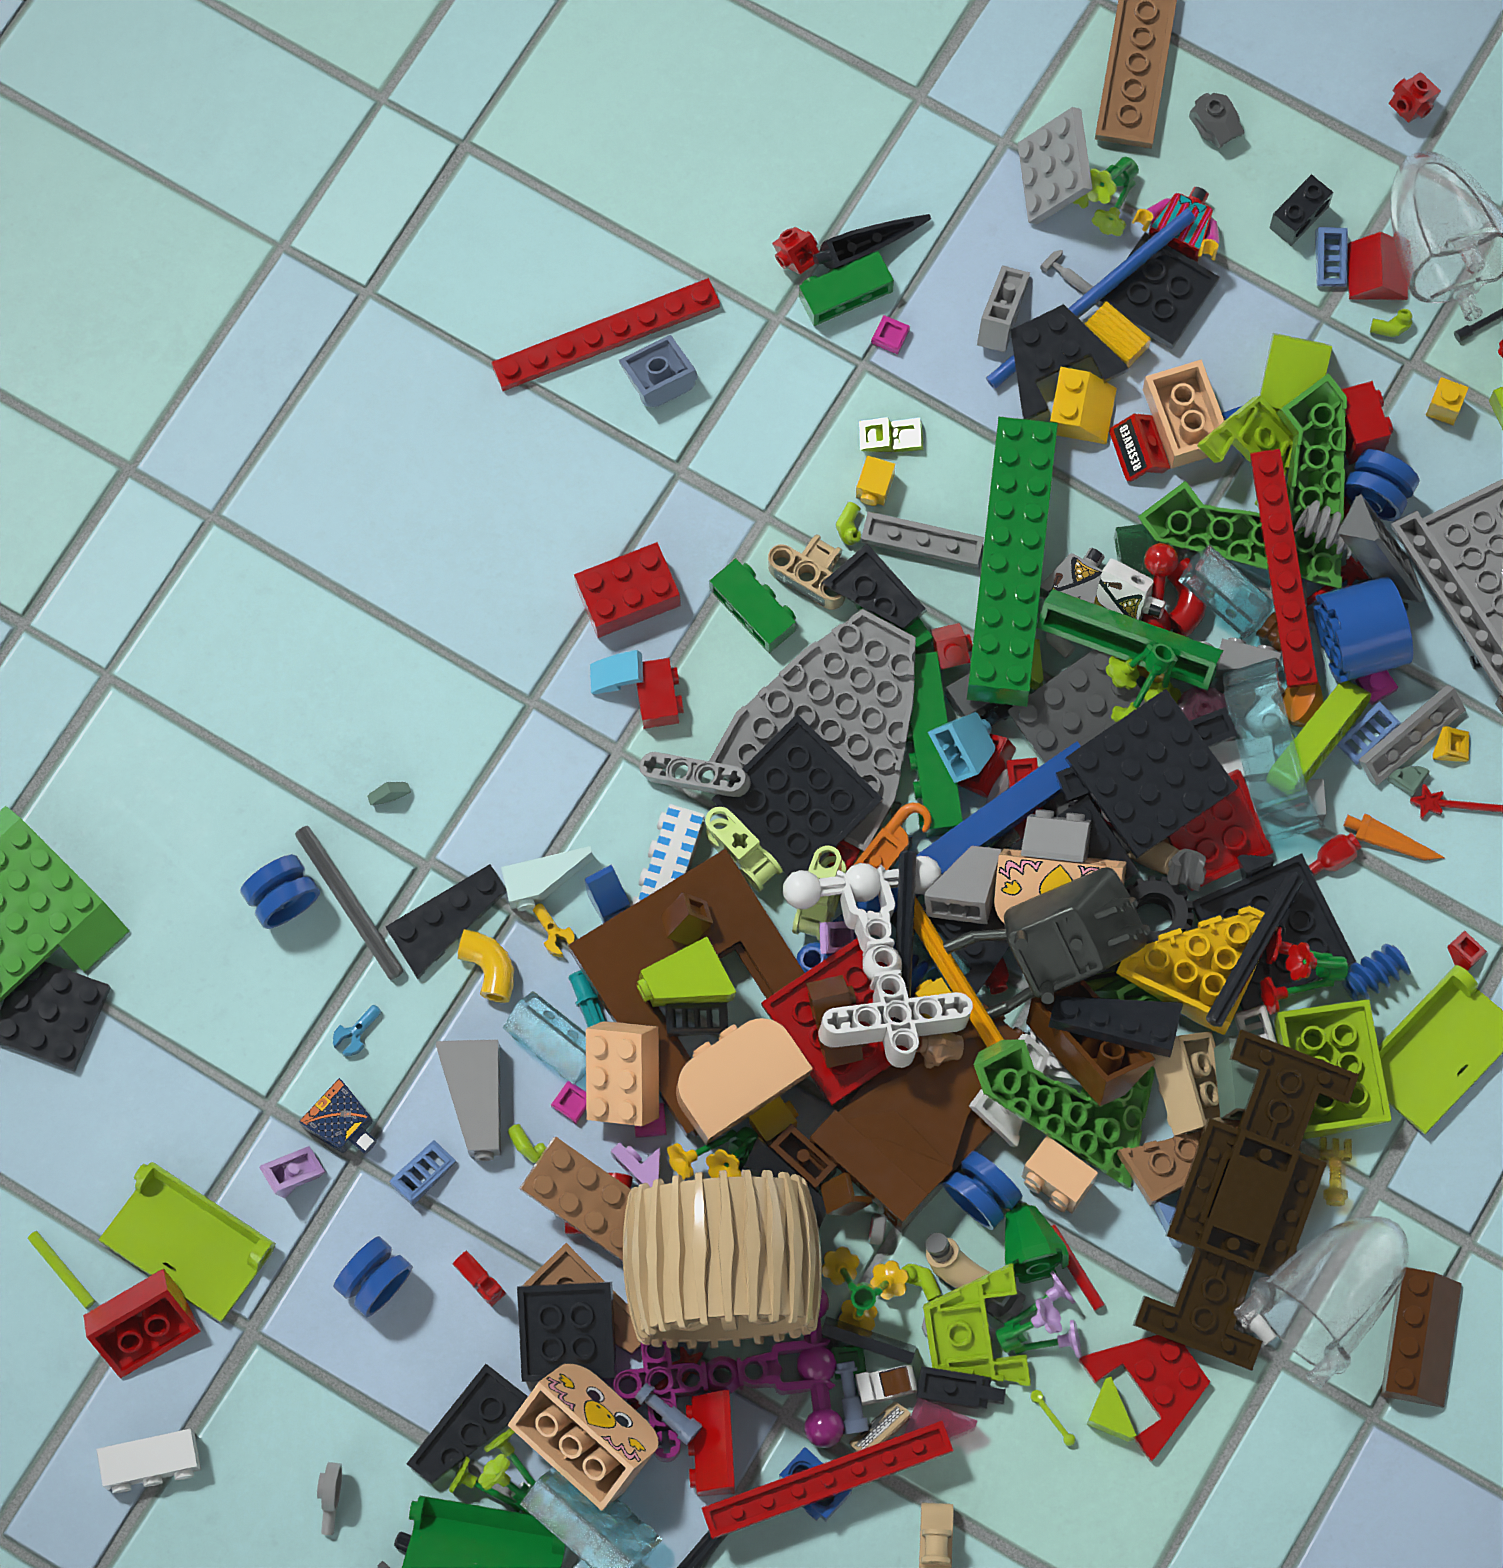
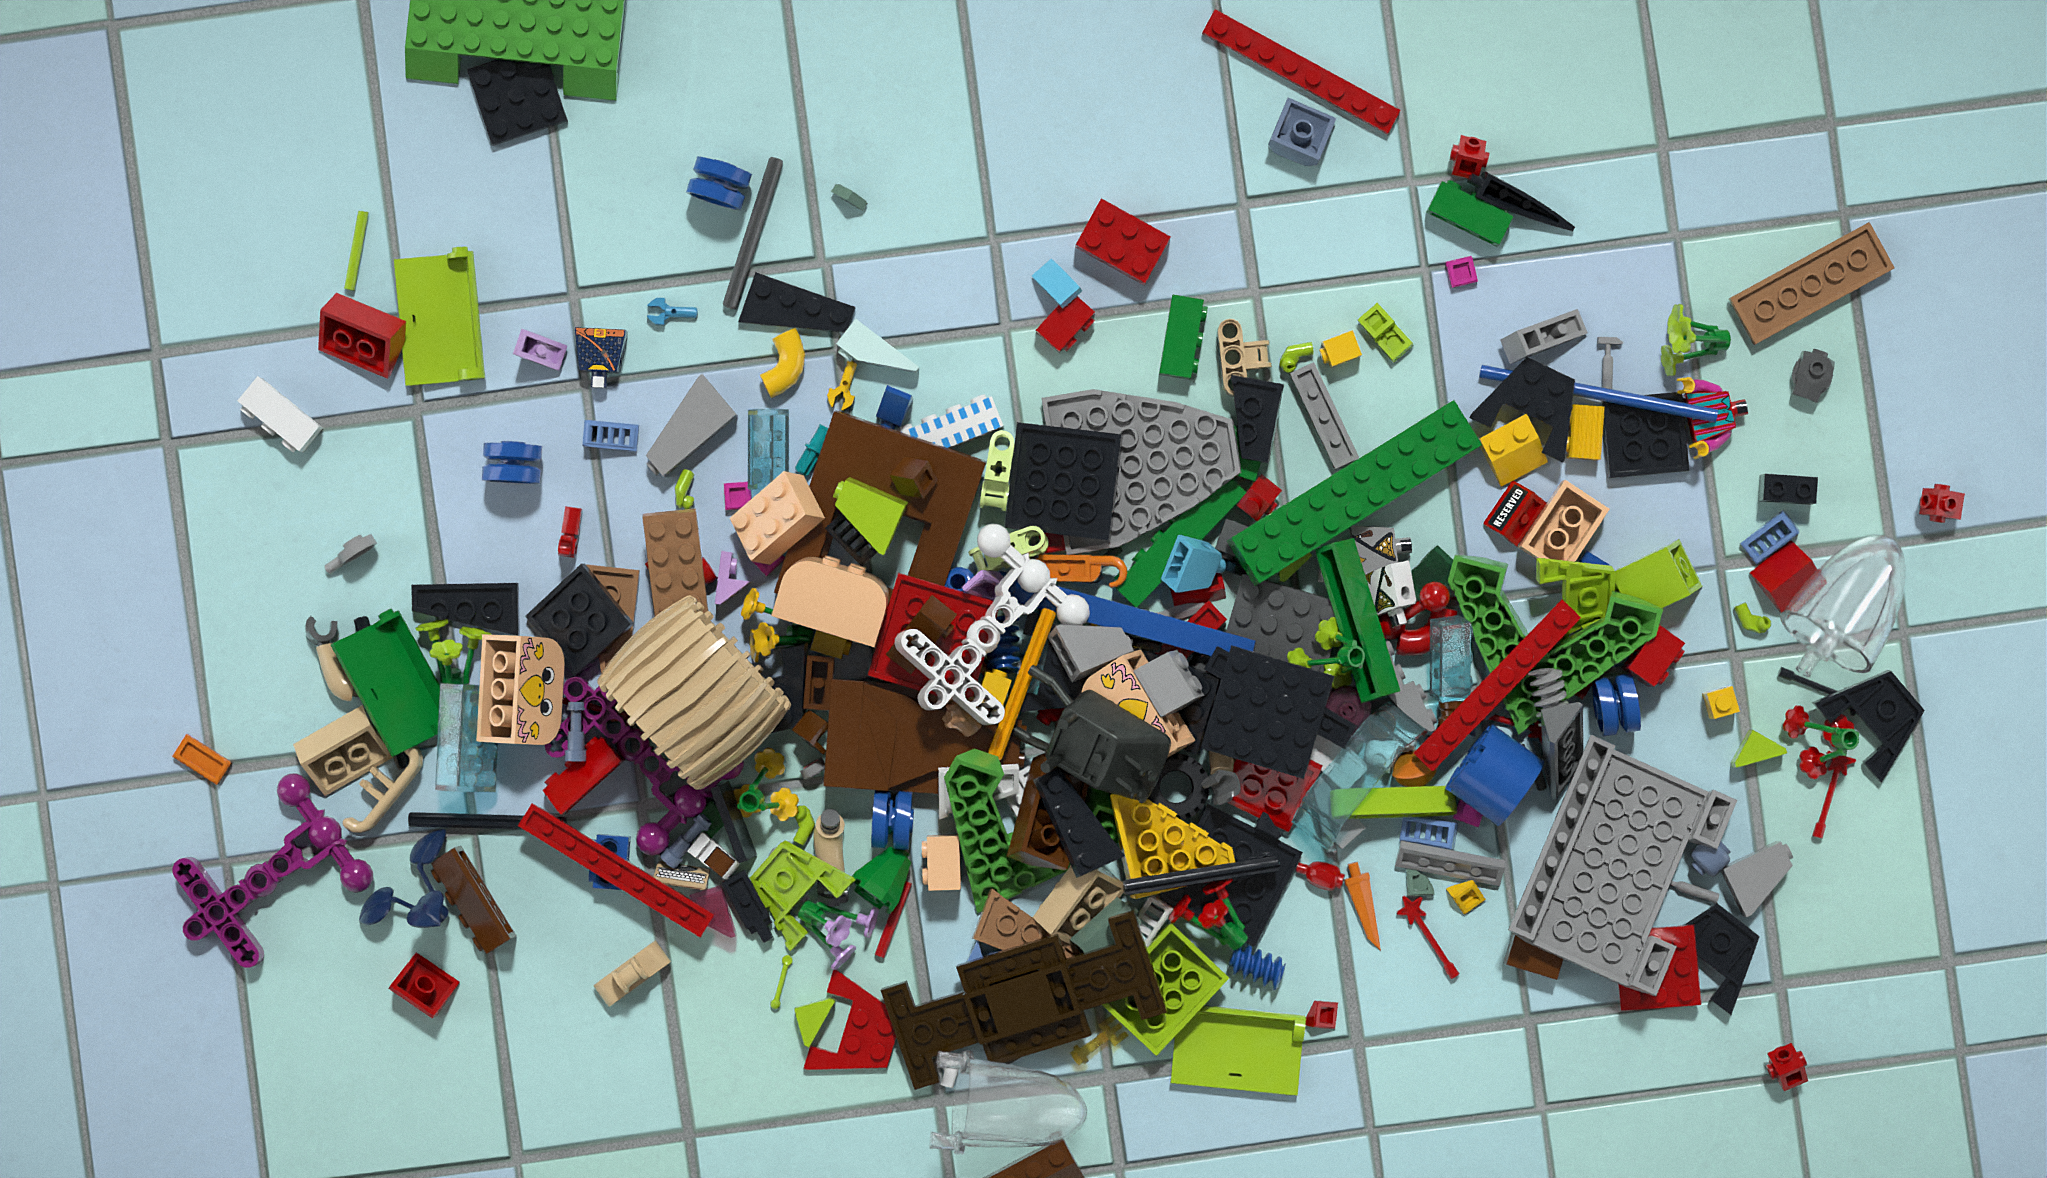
camera: 50 degrees right, 15 degrees up
light grey beam [639,752,751,797] -> none
black axle [893,851,917,1023] -> none
light grey plate [1018,107,1093,224] -> none

